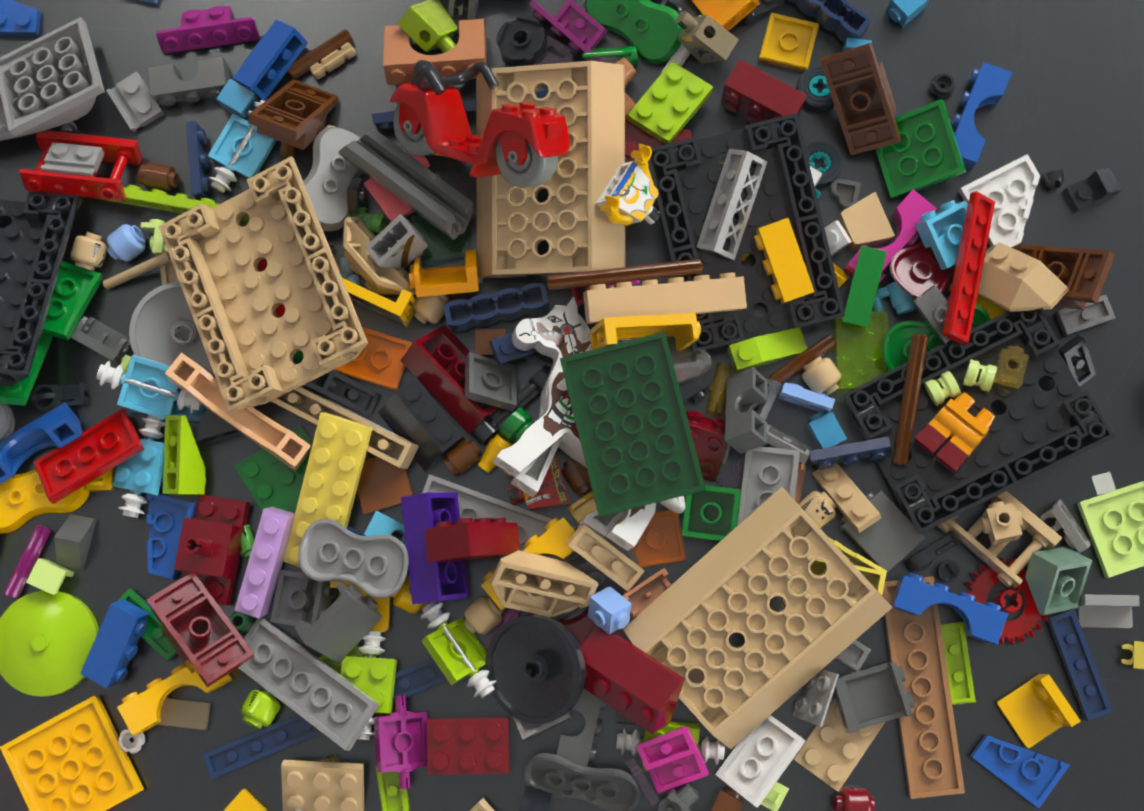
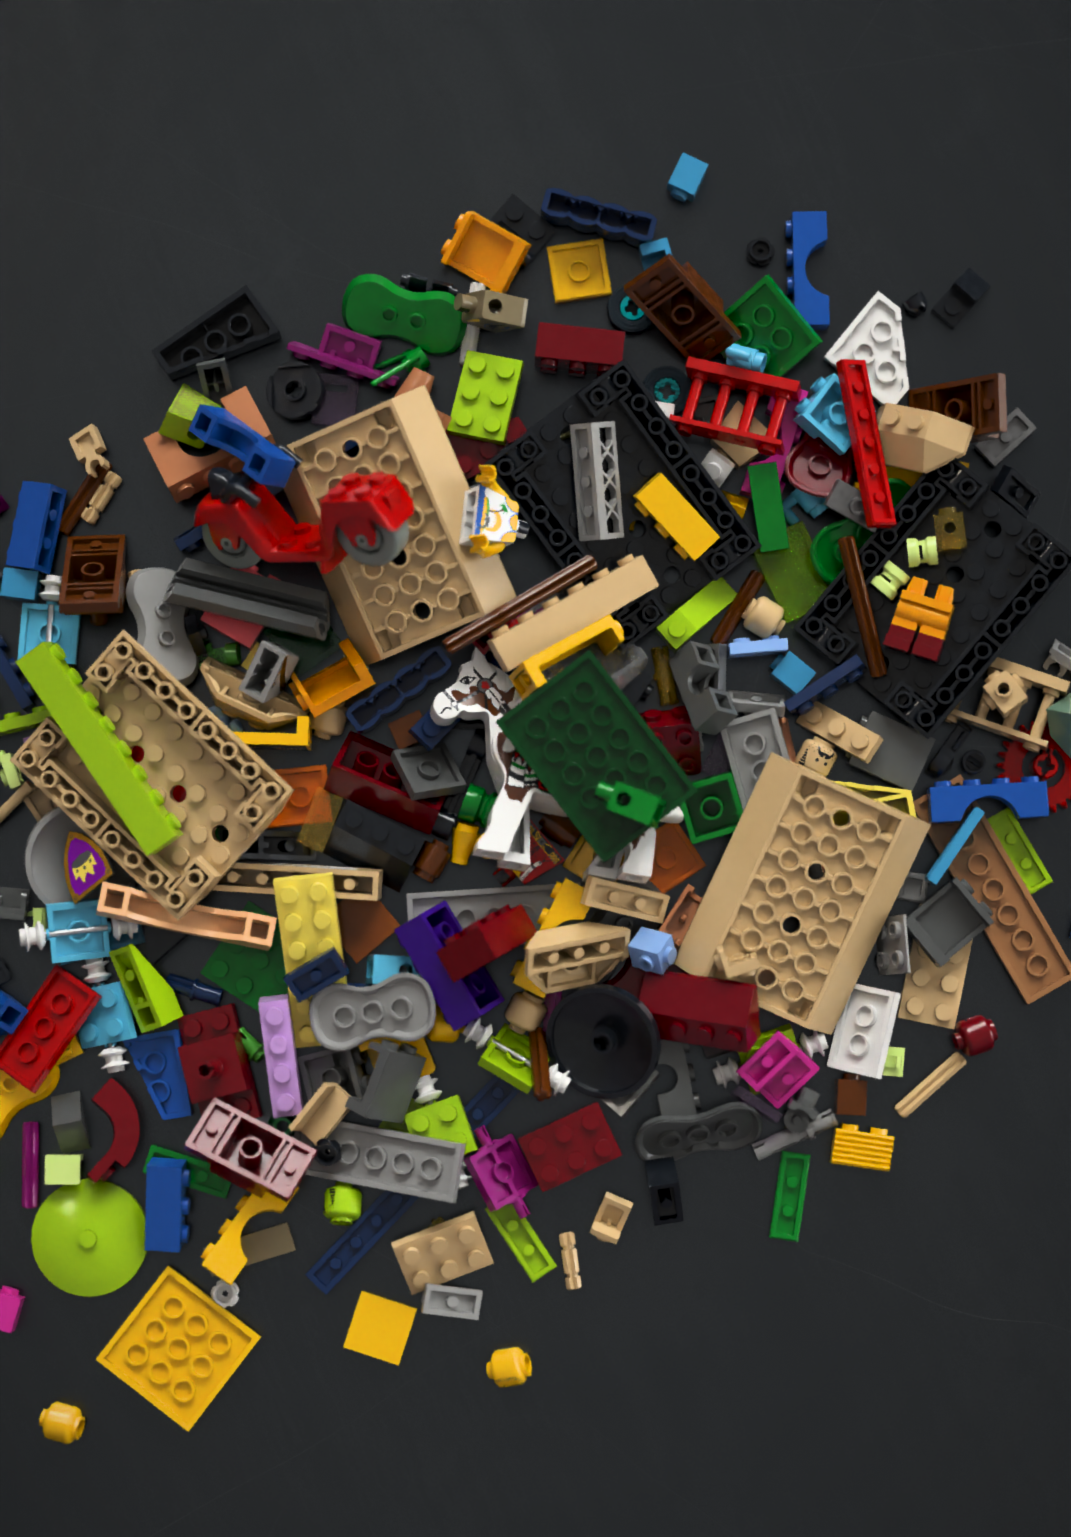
camera: 35 degrees left, 5 degrees up
none -> lime brick [16,642,183,856]
none -> shield [64,831,115,904]
none -> tan plate [69,423,110,478]
none -> dark red arch [87,1077,140,1183]
none -> dark blue axle [166,973,224,1007]
none -> blue arch [189,404,296,488]
none -> dark blue plate [283,946,349,1003]
none -> tan panel [288,1082,351,1146]
none -> clear yellow panel [295,786,344,853]
none -> black plate [314,1138,342,1166]
none -> reddish brown axle [528,1027,551,1101]
none -> green torso [594,781,667,829]
none -> red fence [669,356,802,456]
none -> tan bracket [713,945,761,979]
none -> medium azure piece [725,343,767,373]
none -> dark azure tile [925,807,985,886]

